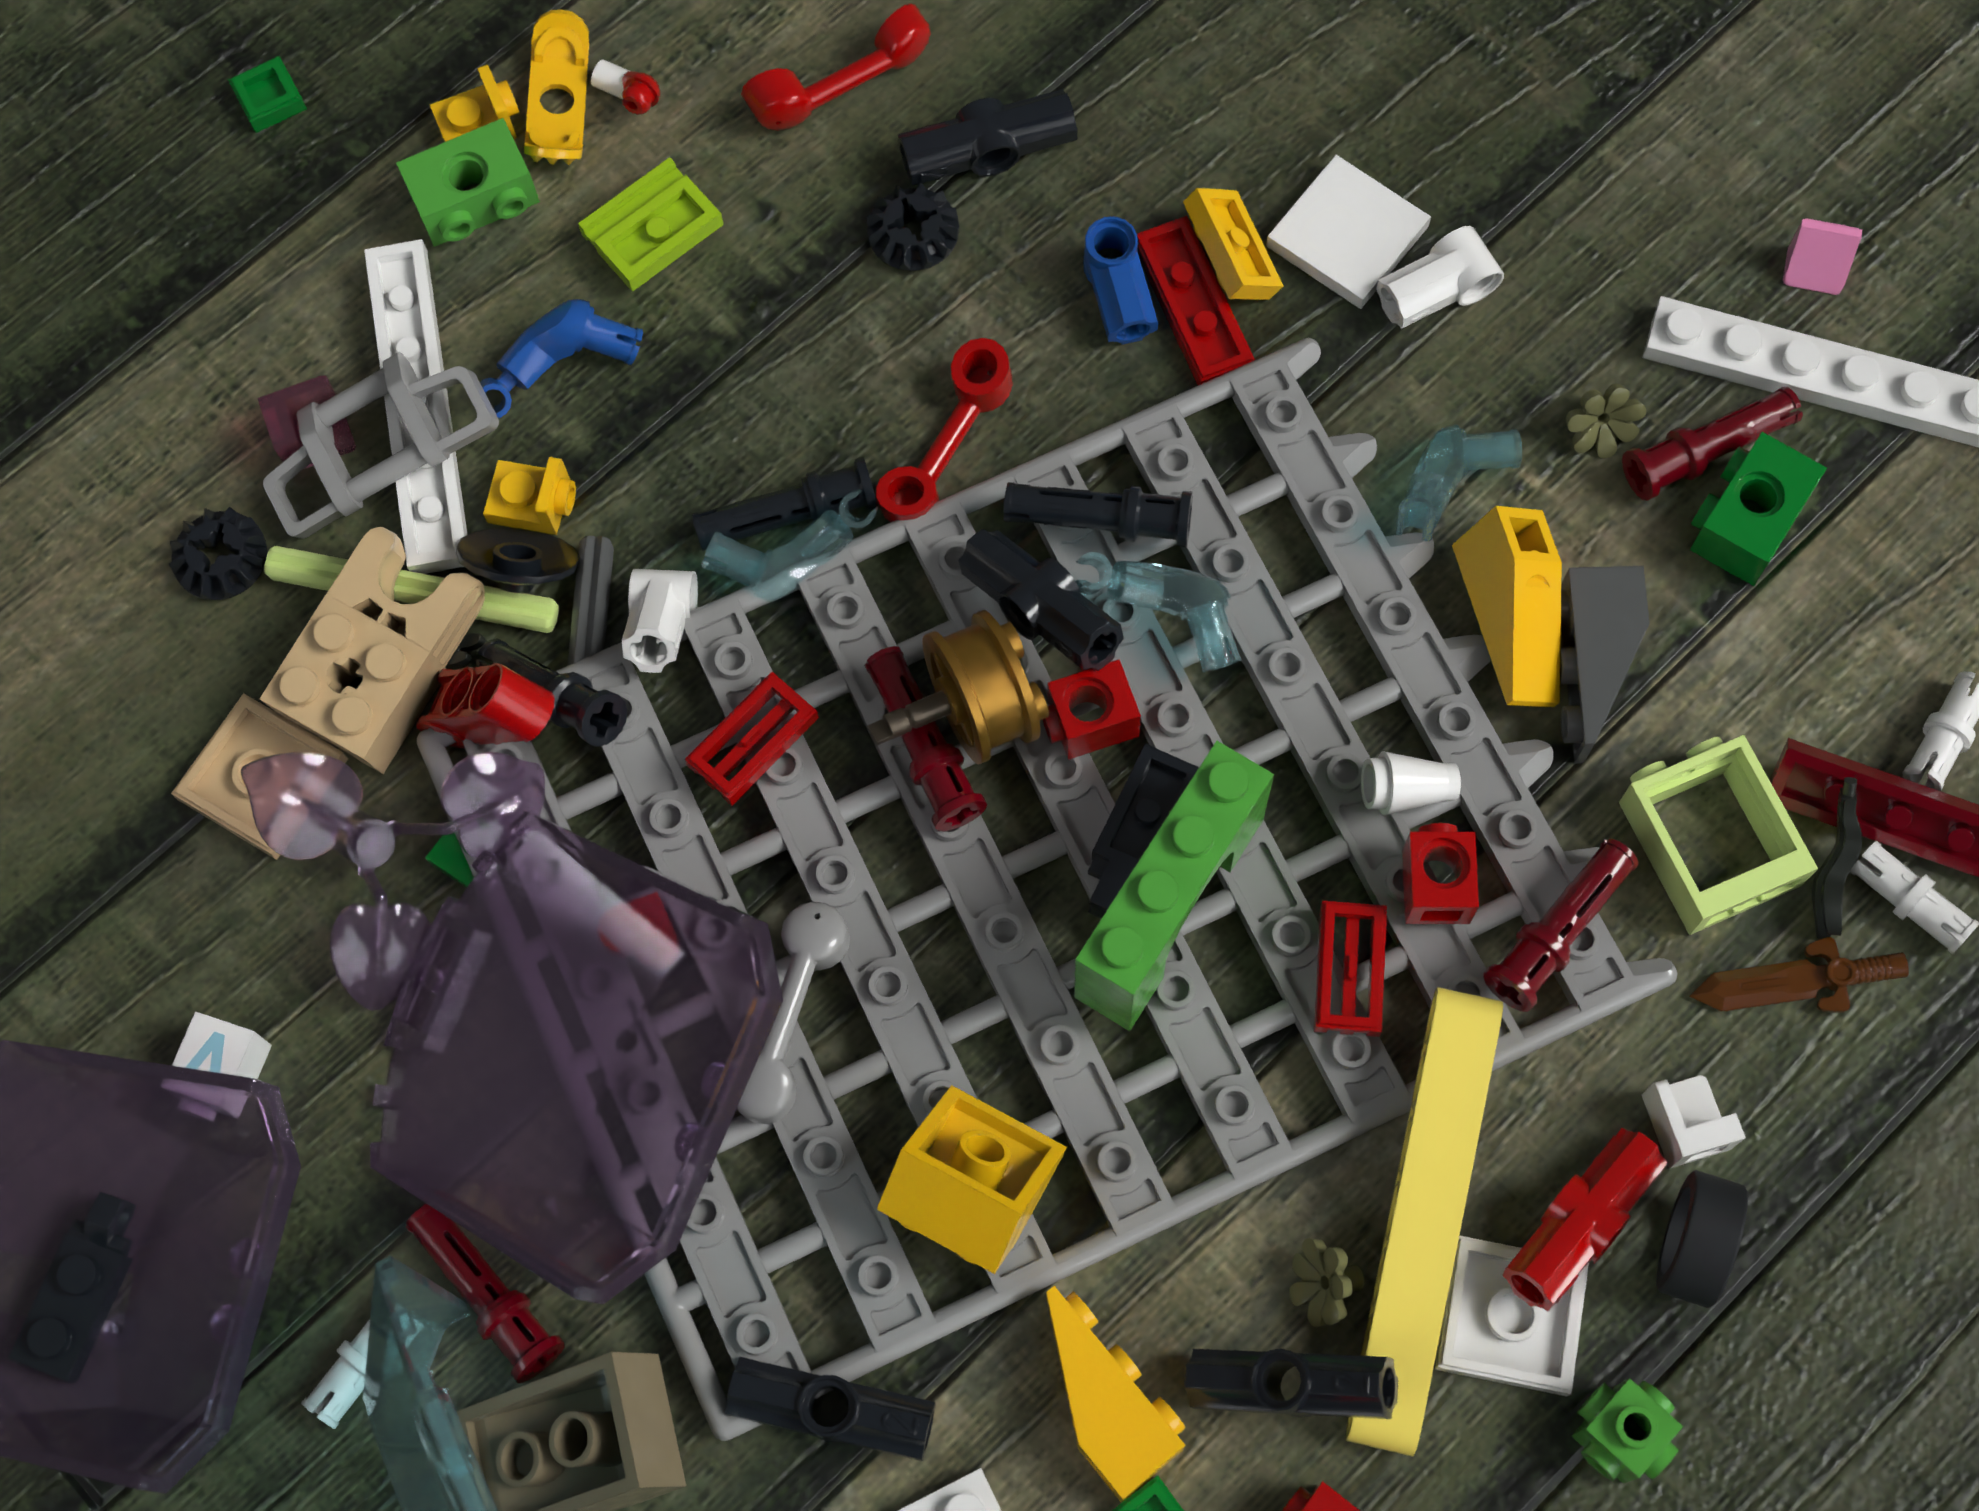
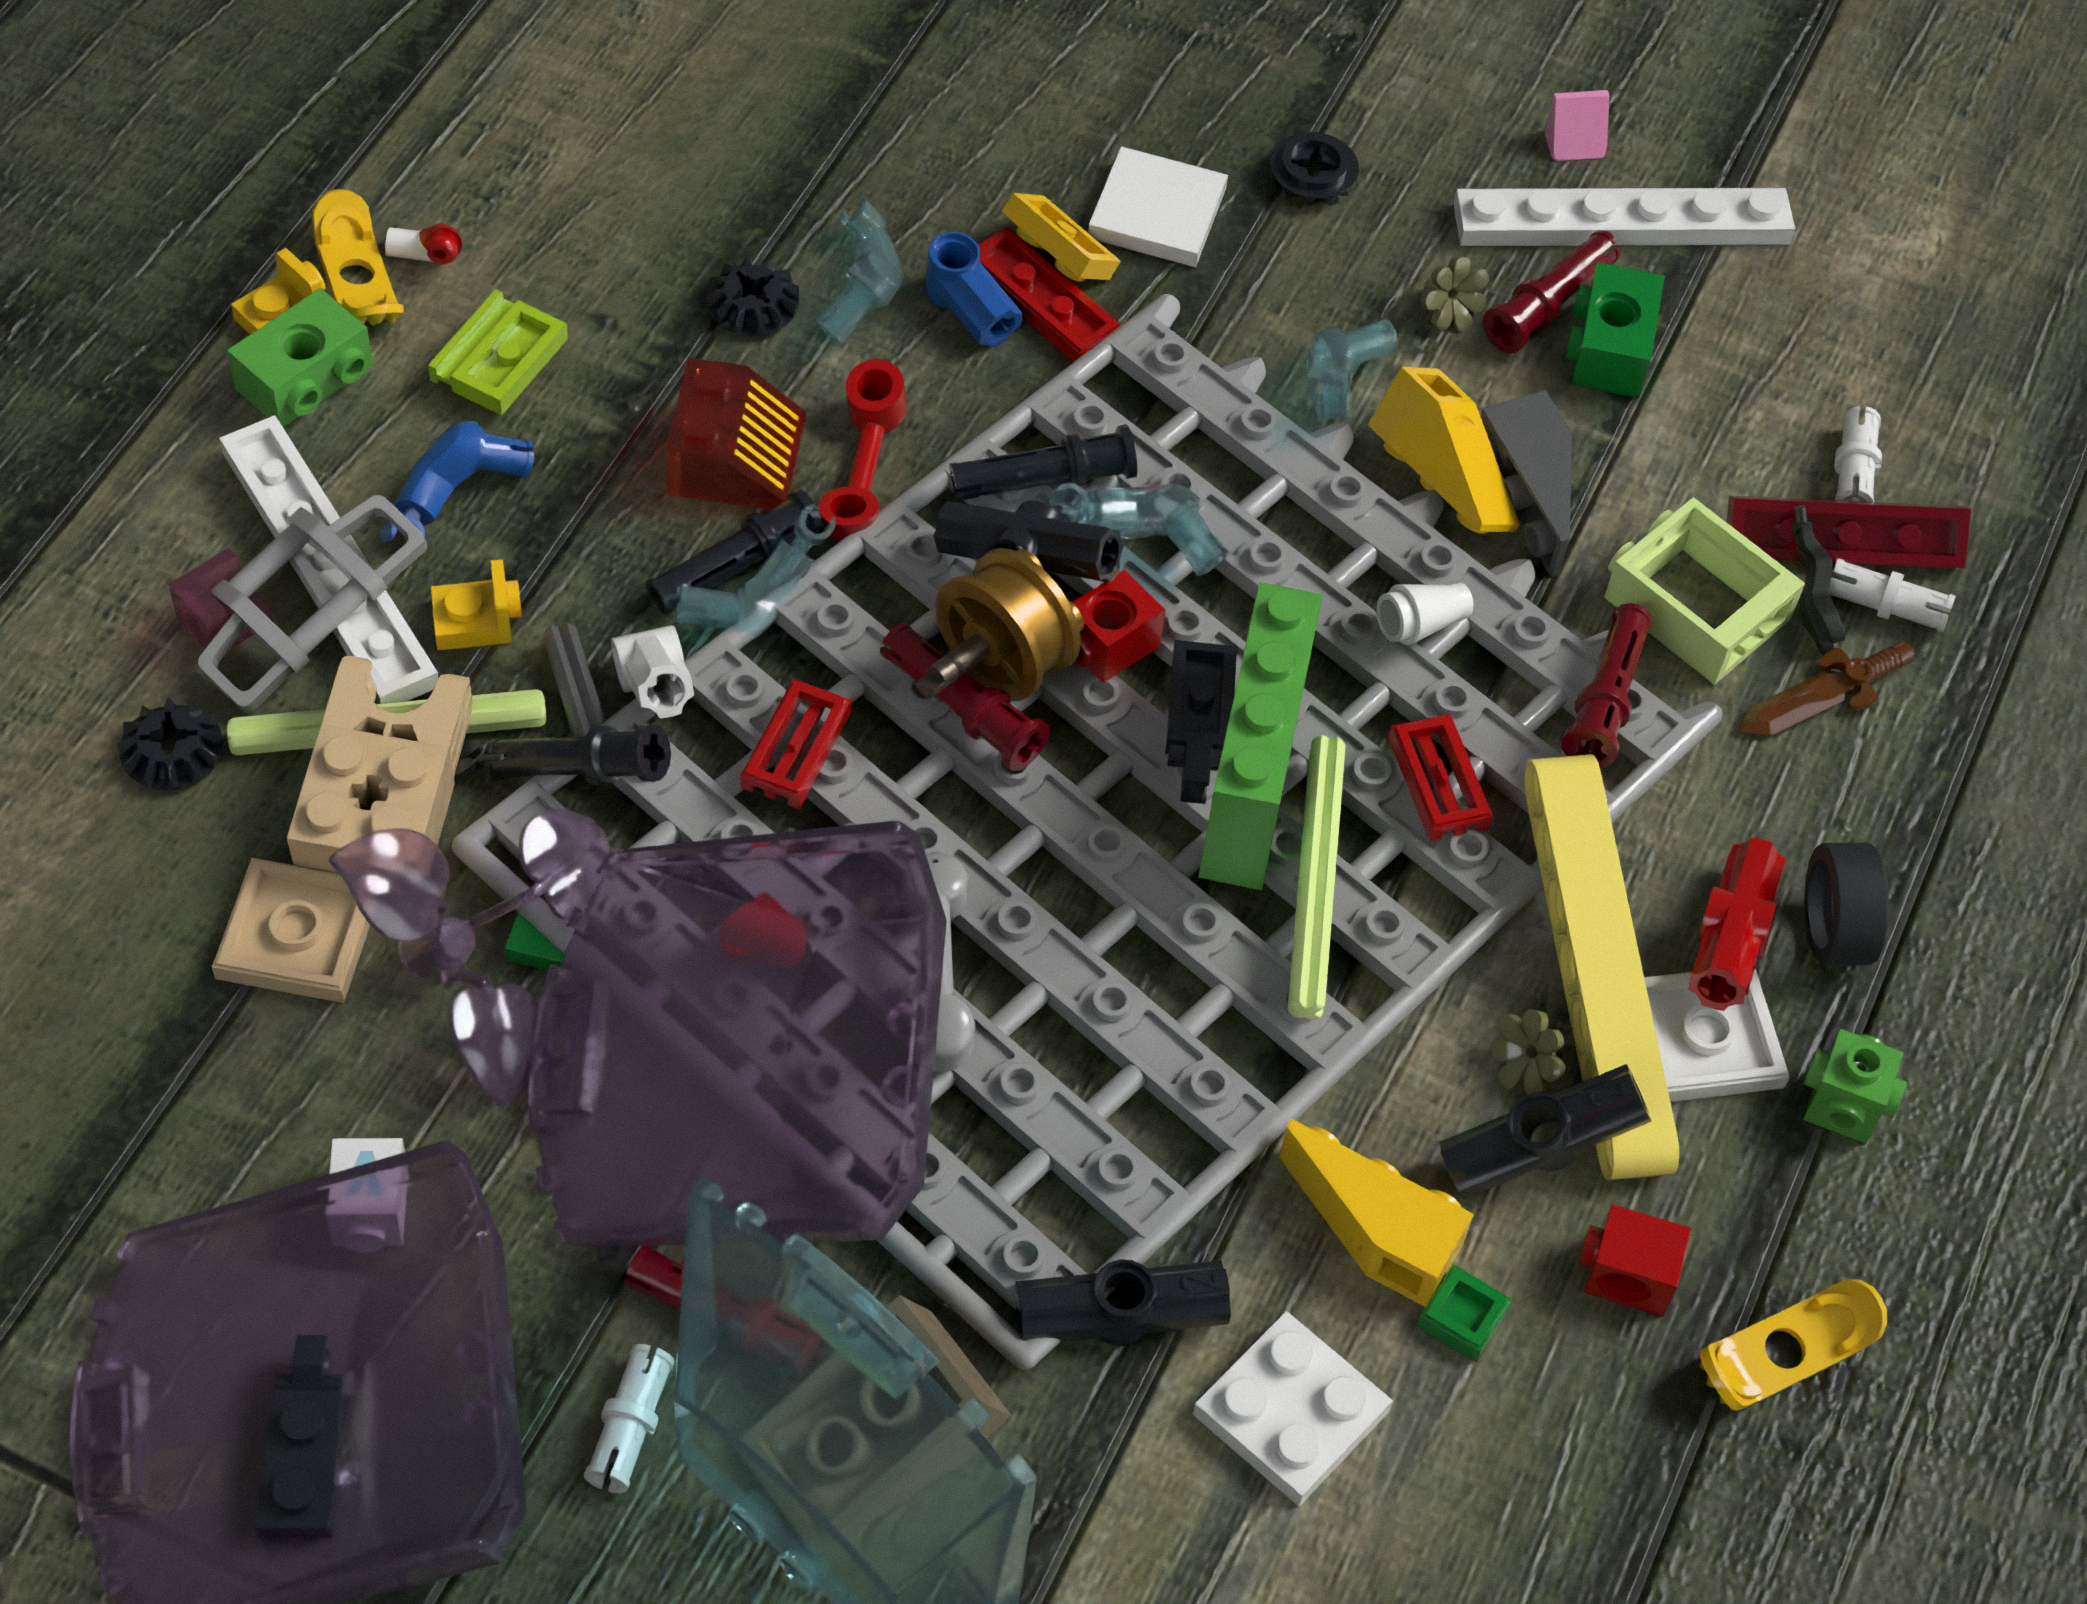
camera: 30 degrees left, 15 degrees down
green tile [228,56,307,133] -> none
red piece [416,663,555,749] -> none
black dish [456,528,579,593] -> none
red piece [741,3,931,131] -> none
yellow slope [876,1085,1067,1274] -> none
black piece [898,89,1078,186] -> none
white piece [1376,226,1504,329] -> none
red brick [1402,823,1479,924] -> none
white panel [1642,1075,1746,1169] -> none
none -> clear red slope [666,358,806,509]
none -> clear light blue arm [814,197,904,345]
none -> black gear [1269,132,1359,206]
none -> yellowish green axle [1287,735,1346,1020]

